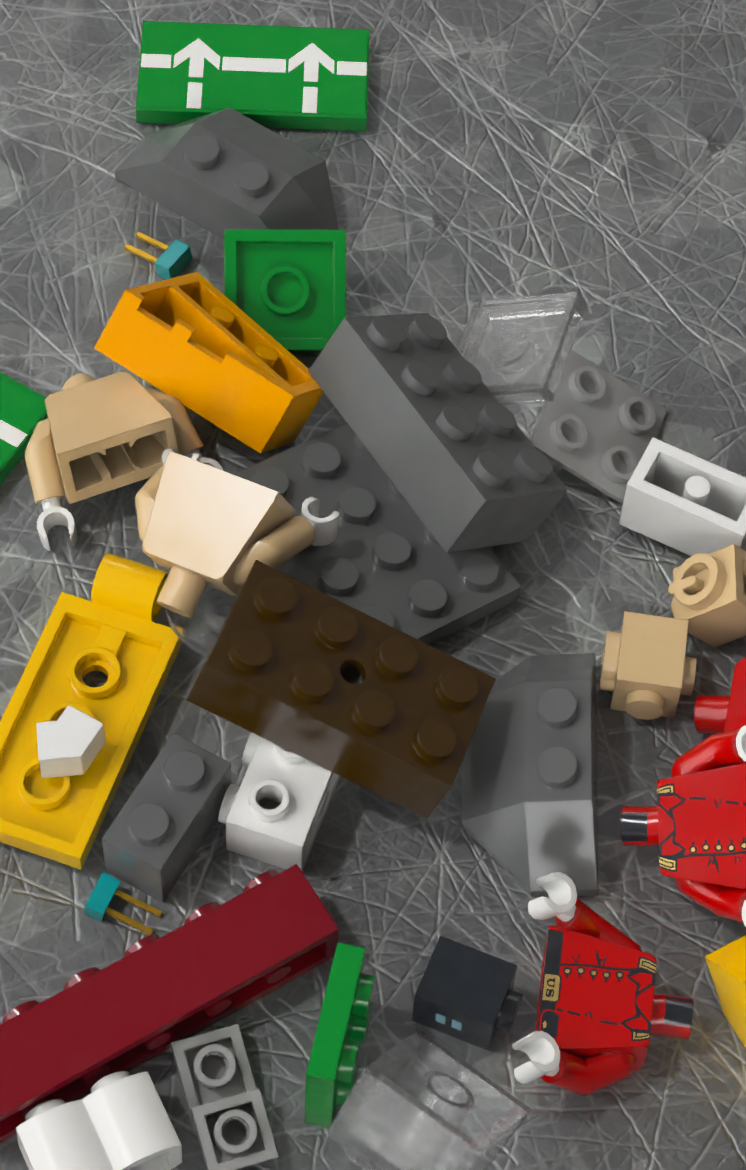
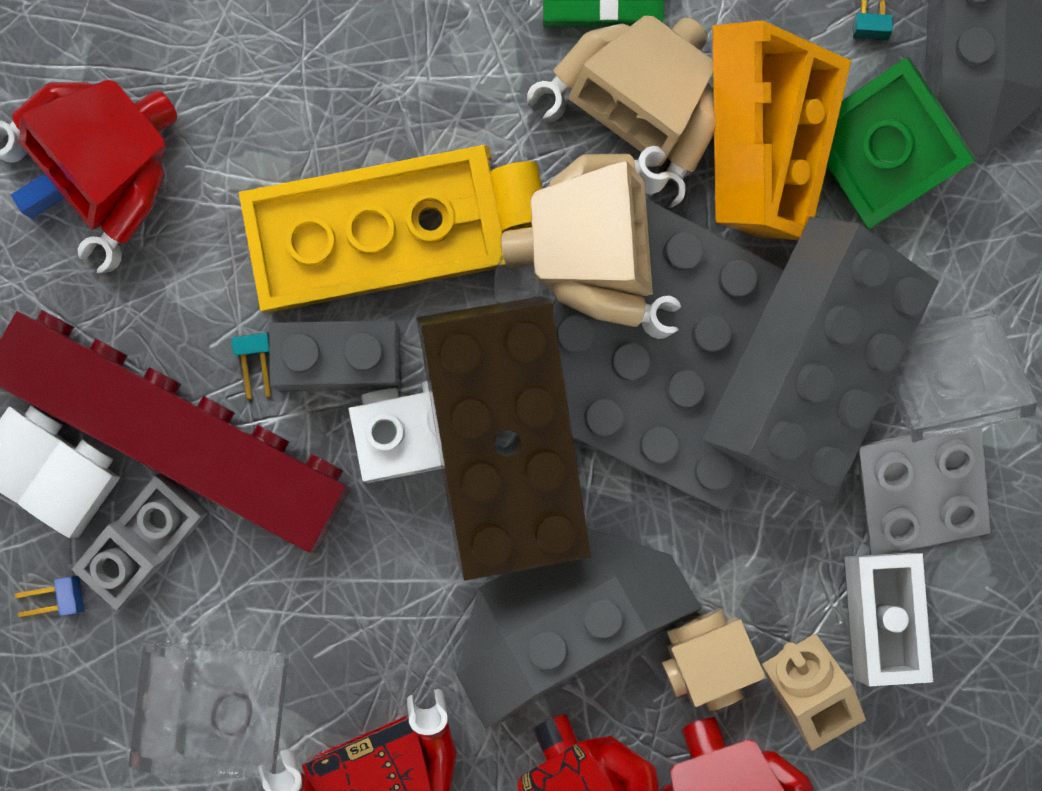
camera: 60 degrees right, 25 degrees up
white piece [36,705,106,778] -> none
green plate [304,942,375,1129] -> none
black brick [412,936,523,1050] -> none

